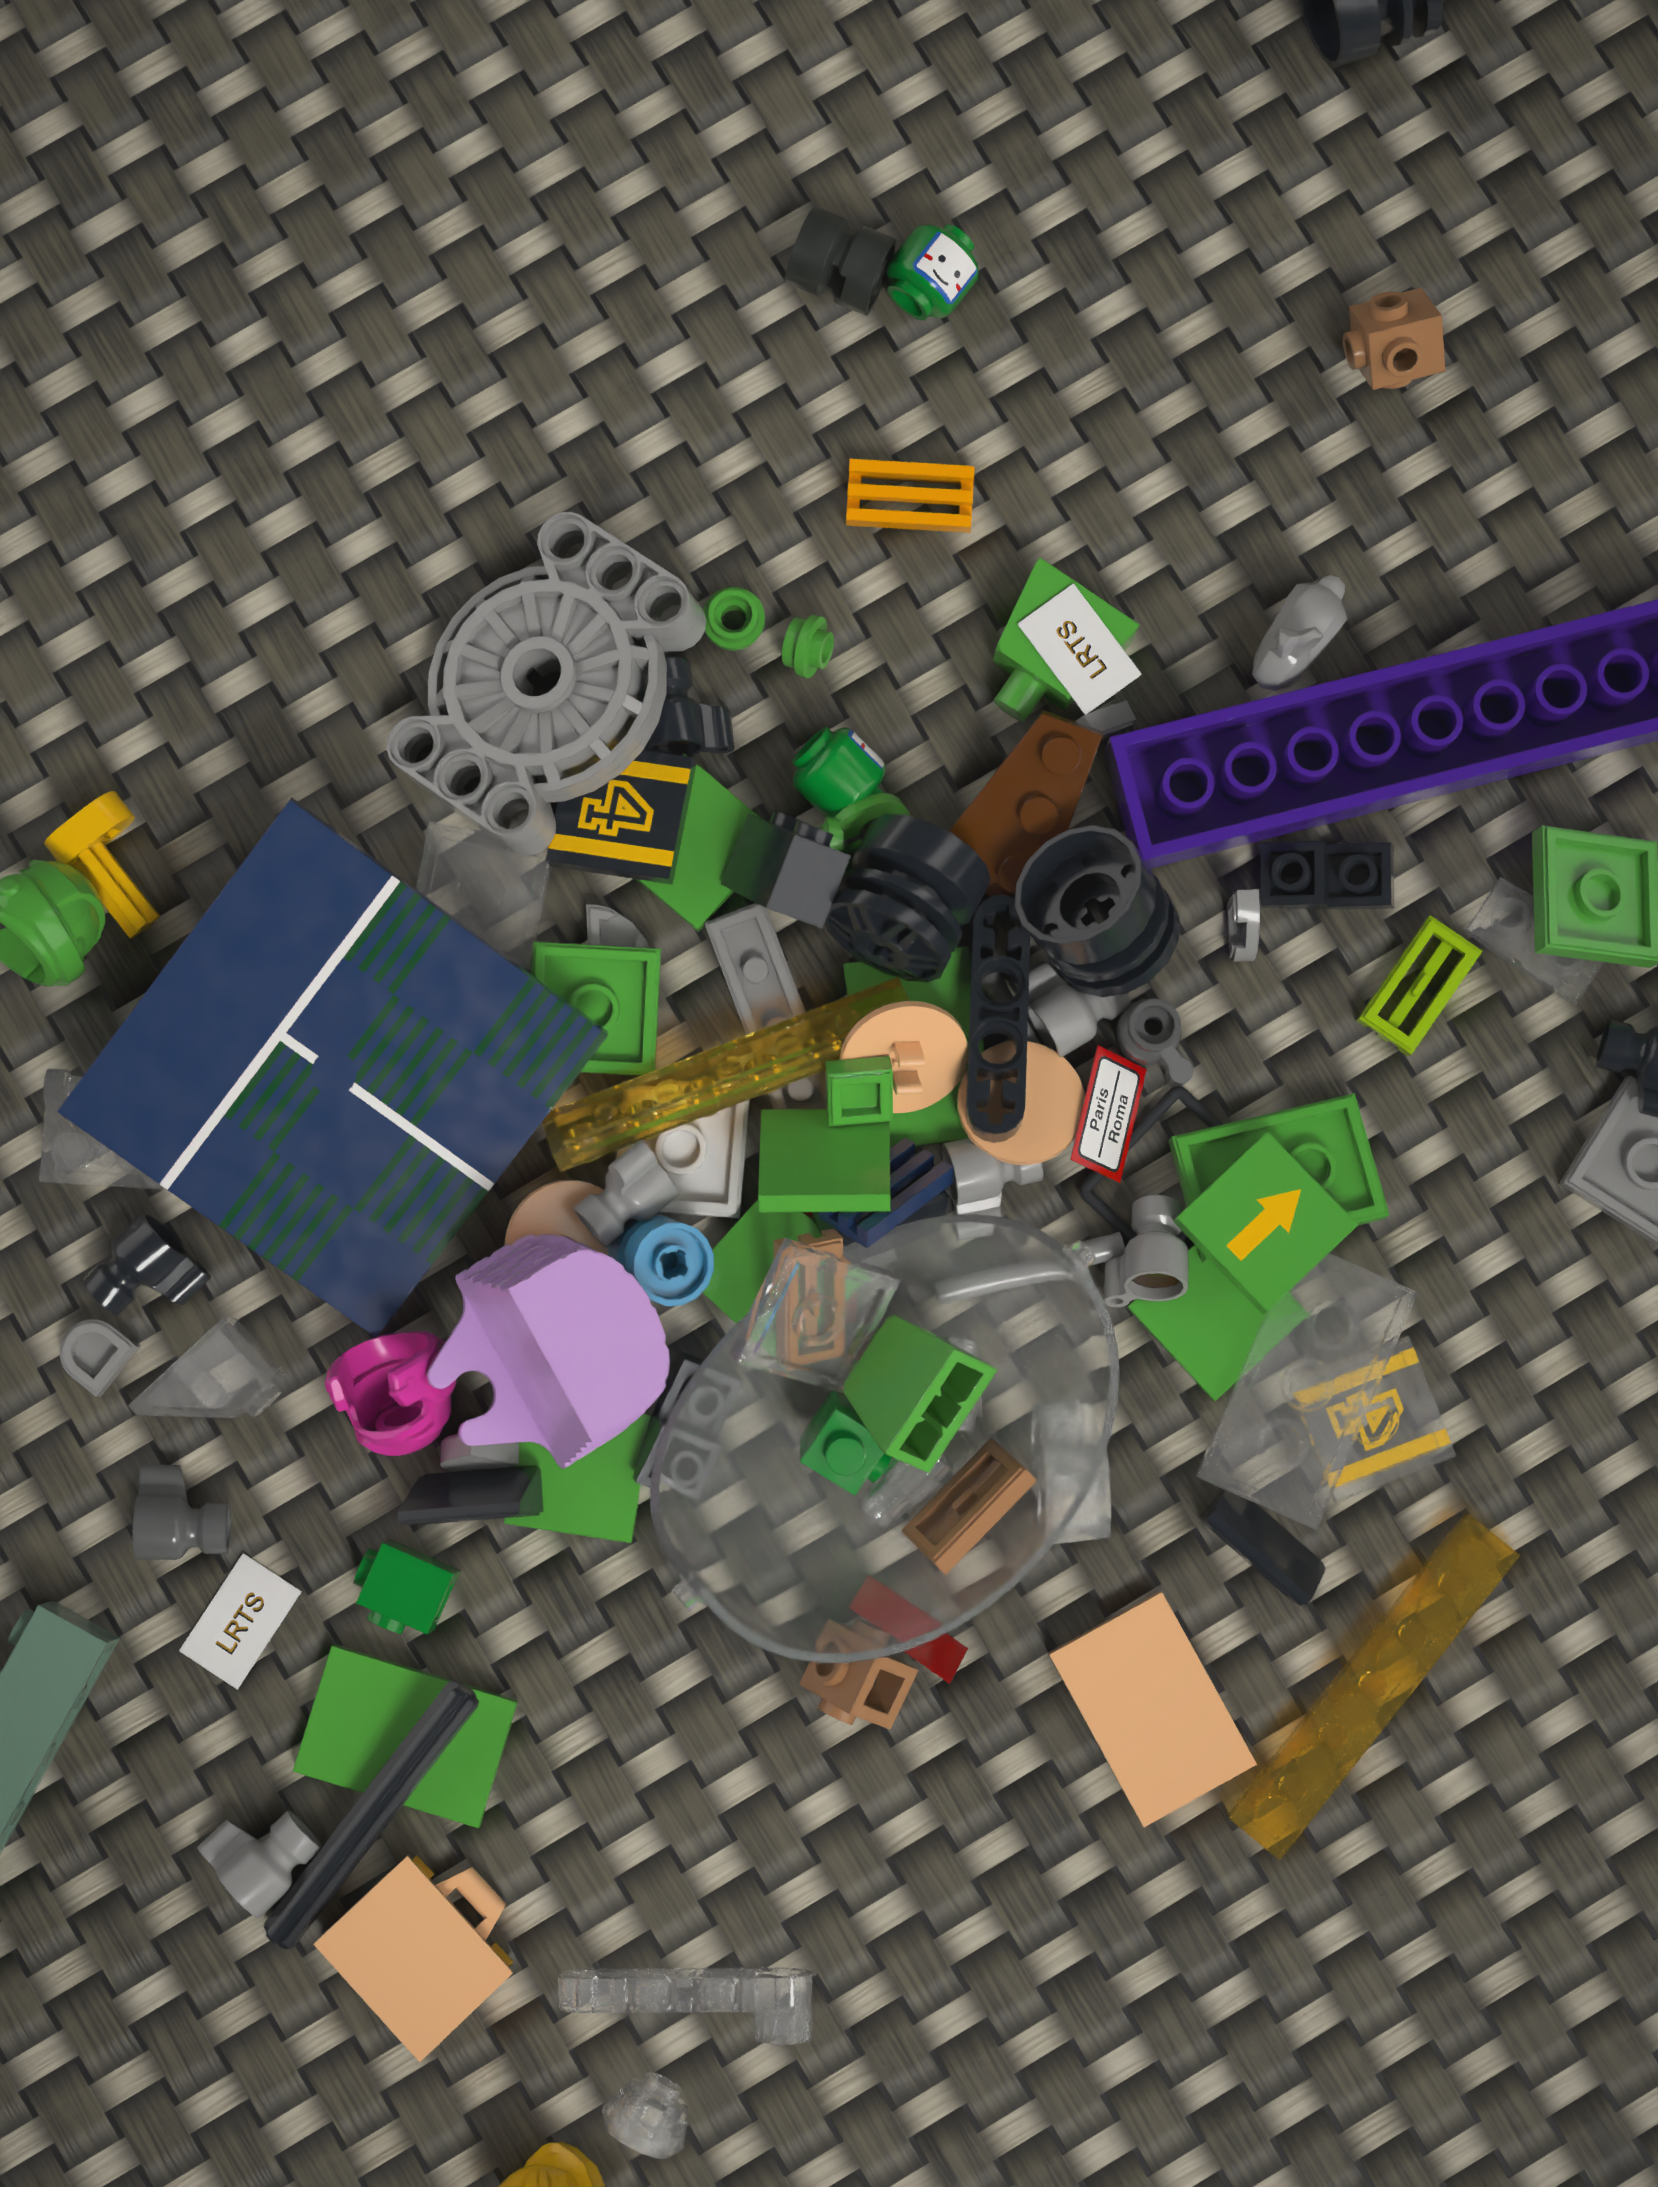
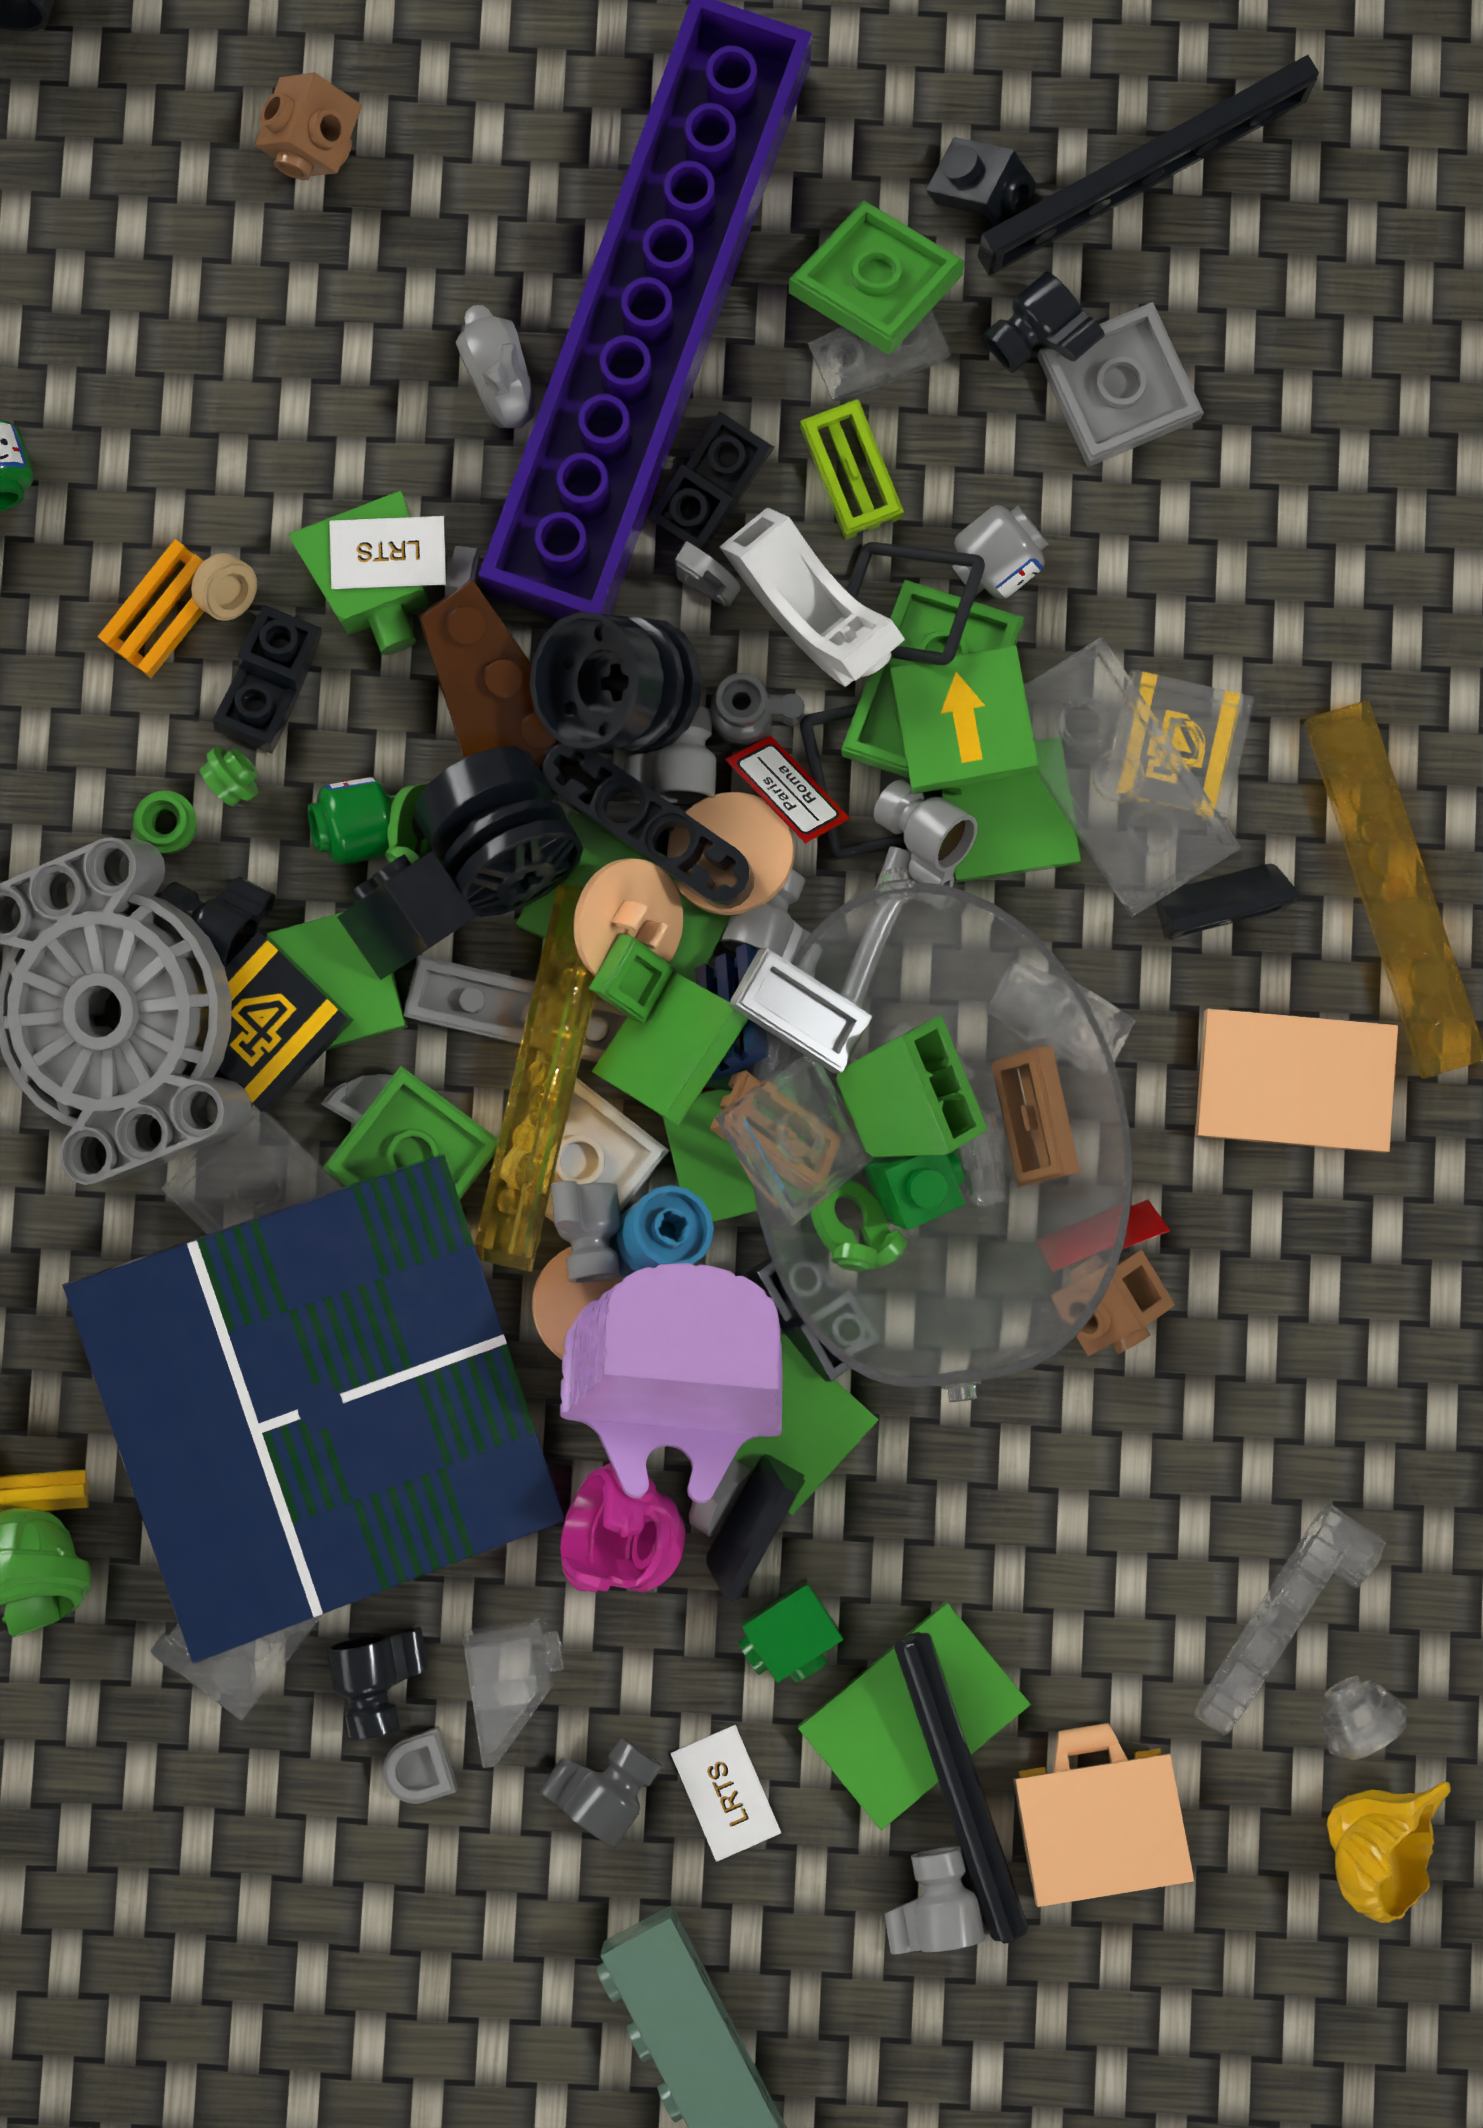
camera: 55 degrees left, 0 degrees up
none -> tan tile [191,553,257,621]
none -> black slope [212,605,322,754]
none -> white arch [719,507,905,687]
none -> tile [728,948,872,1073]
none -> bright green piece [811,1178,907,1272]
none -> black piece [846,542,985,665]
none -> light grey head [952,505,1049,599]

